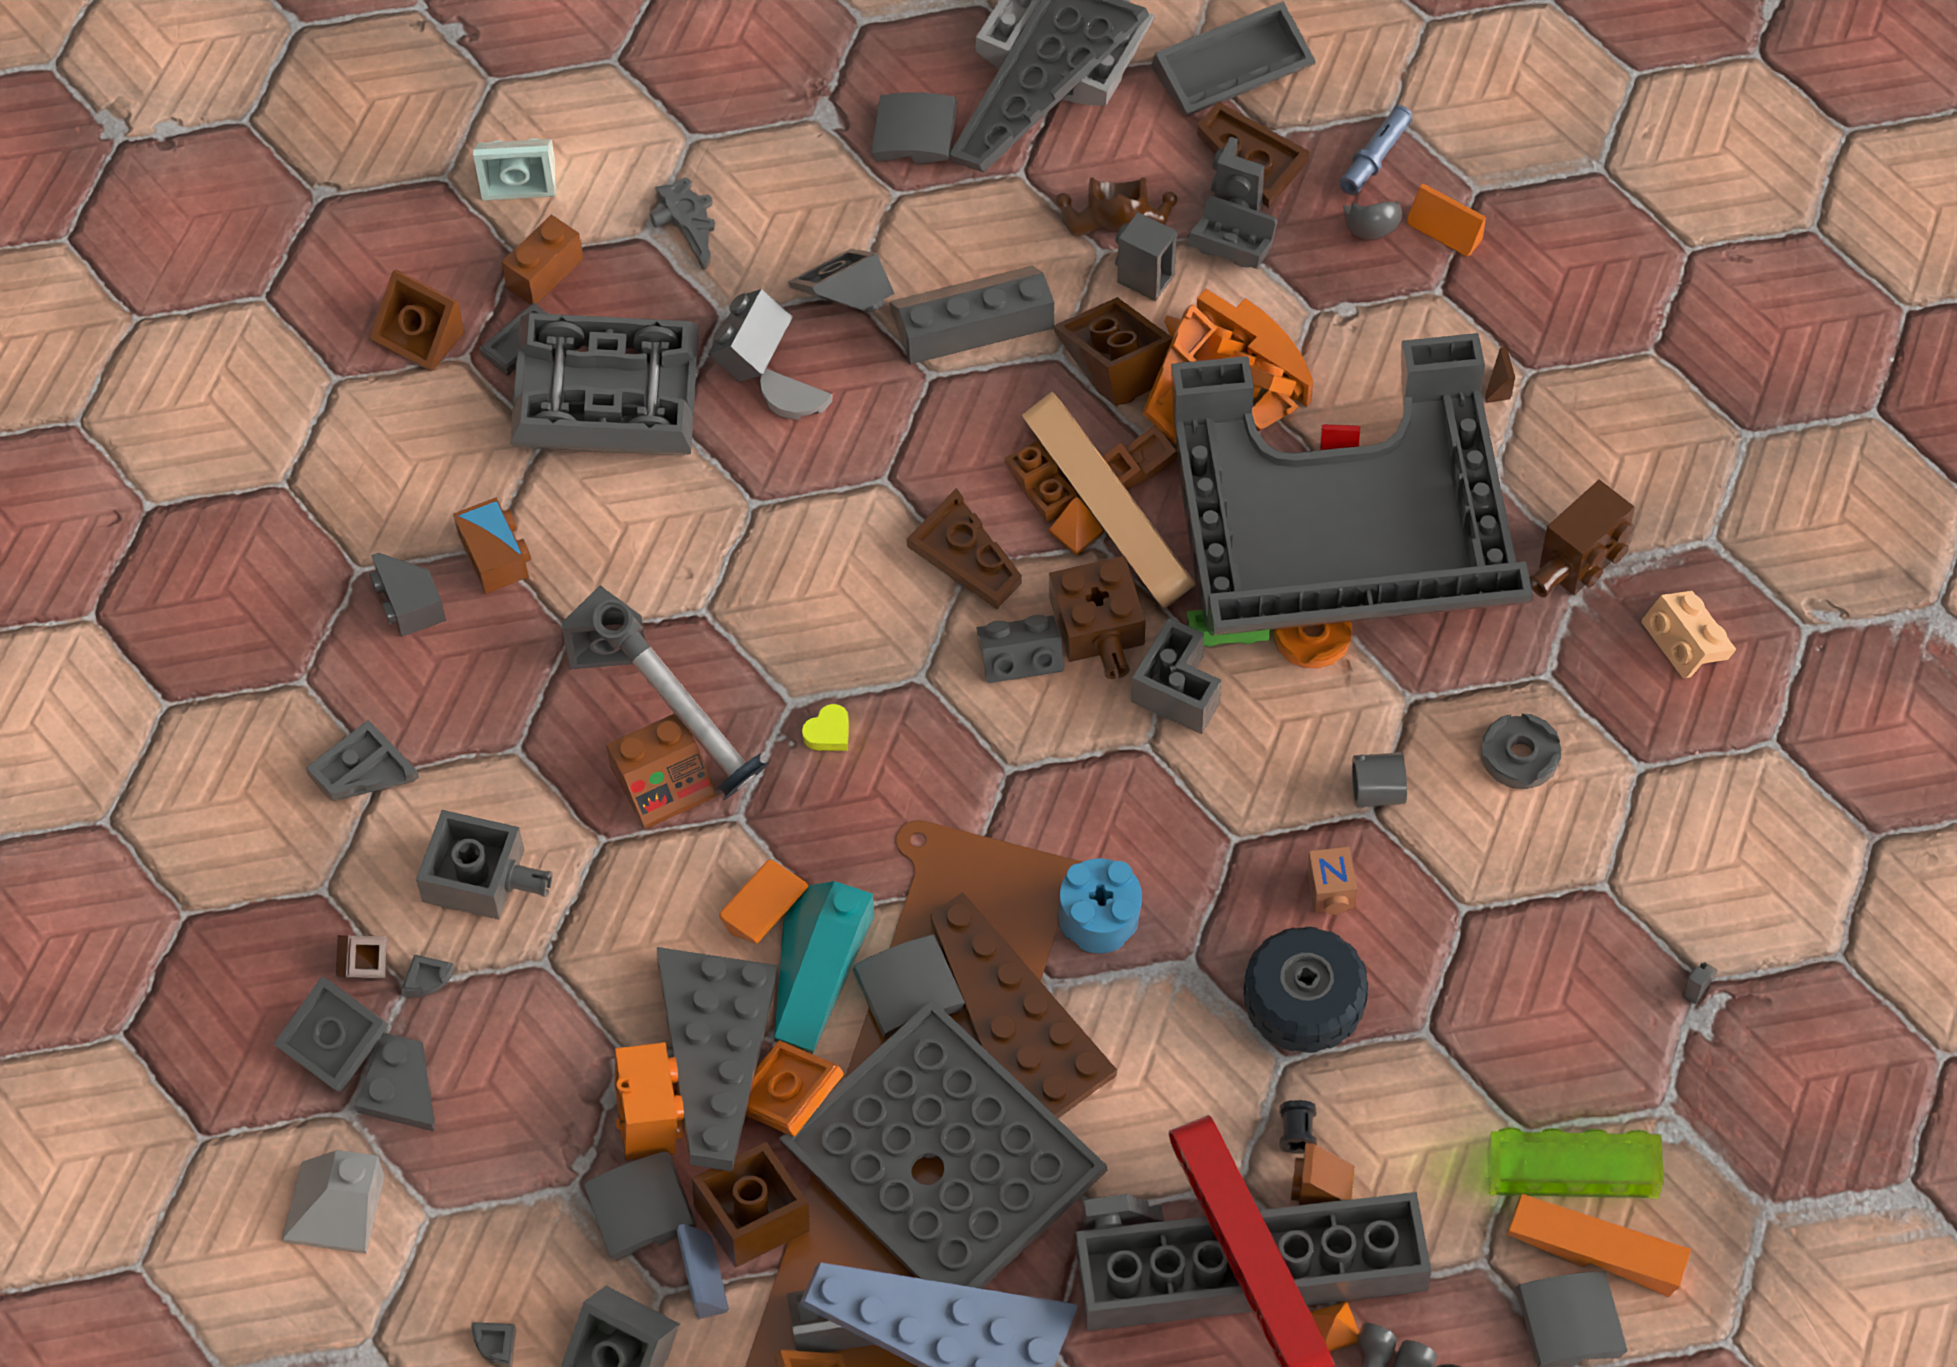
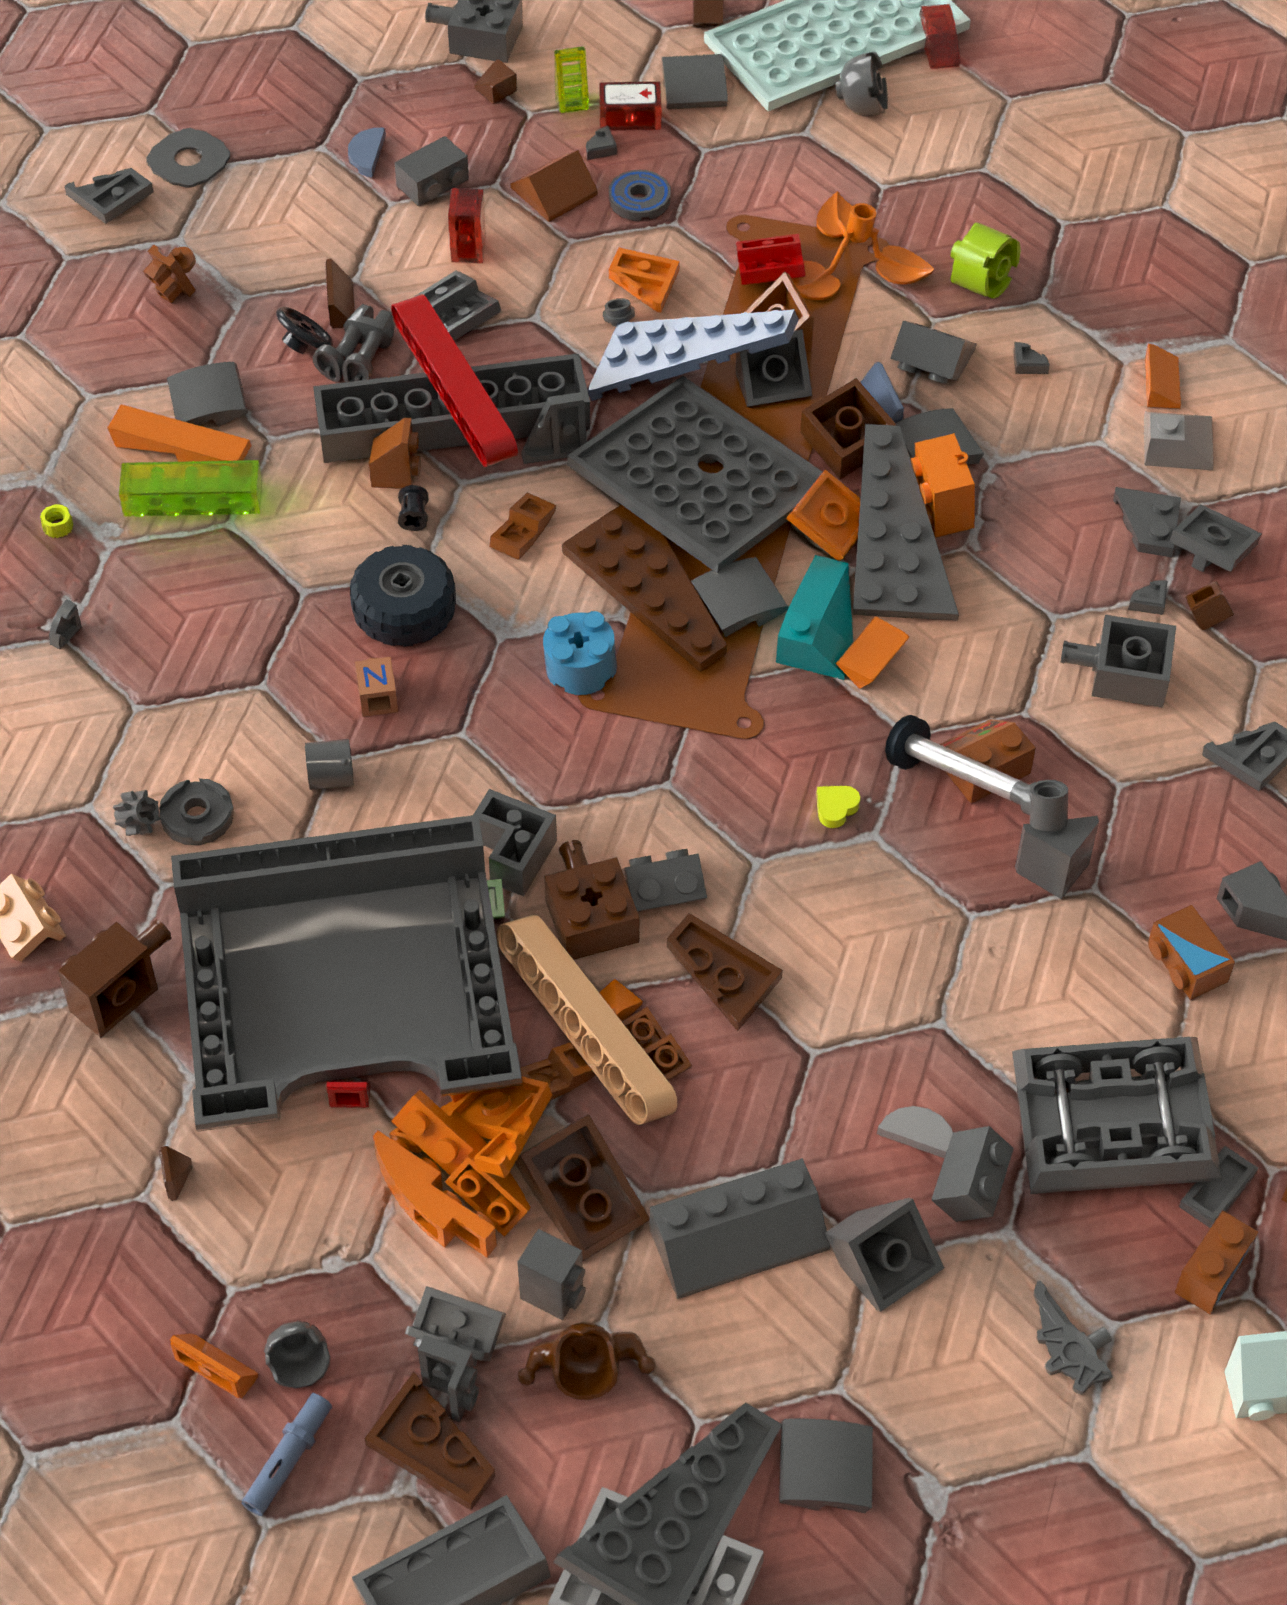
camera: 175 degrees right, 5 degrees down
none -> neon yellow axle [40,504,73,538]
none -> dark grey gear [113,790,160,836]
none -> dark orange slope [489,492,556,560]
none -> orange slope [1145,343,1181,409]

